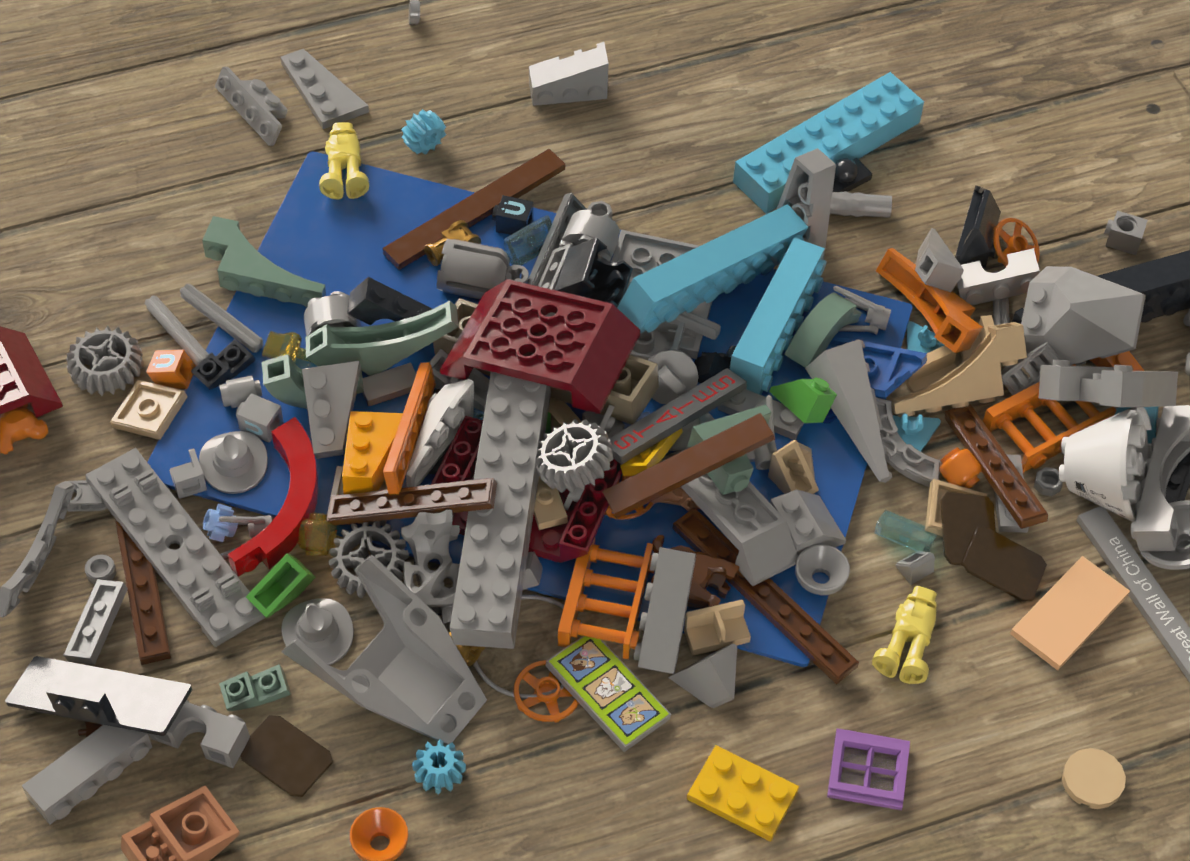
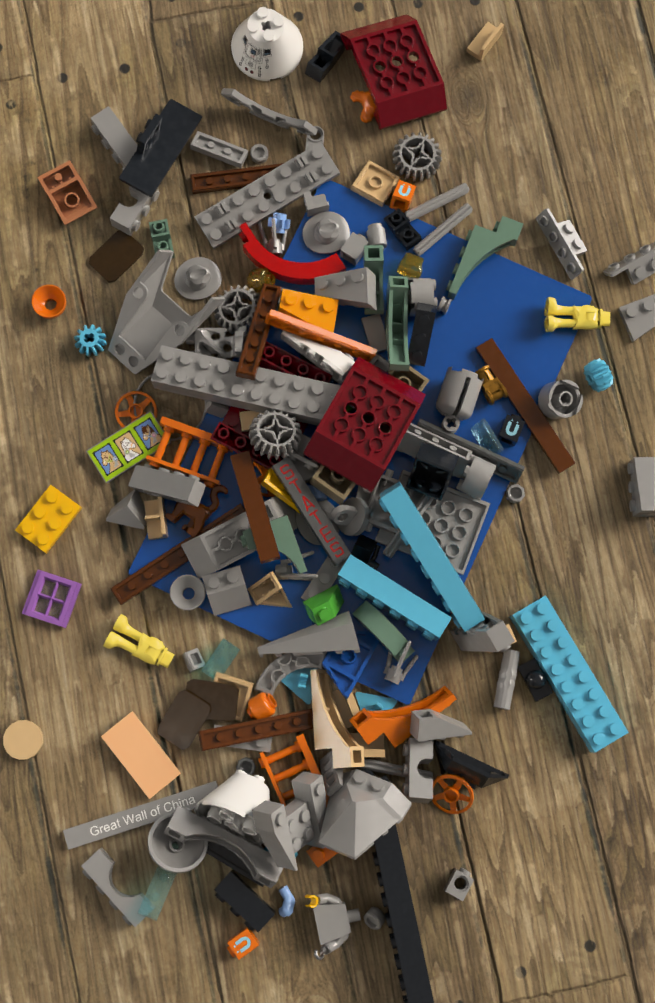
camera: 95 degrees right, 25 degrees up
bright green slope [246,553,316,618] -> none
none -> light grey bracket [536,208,587,280]
none -> light grey brick [538,380,583,420]

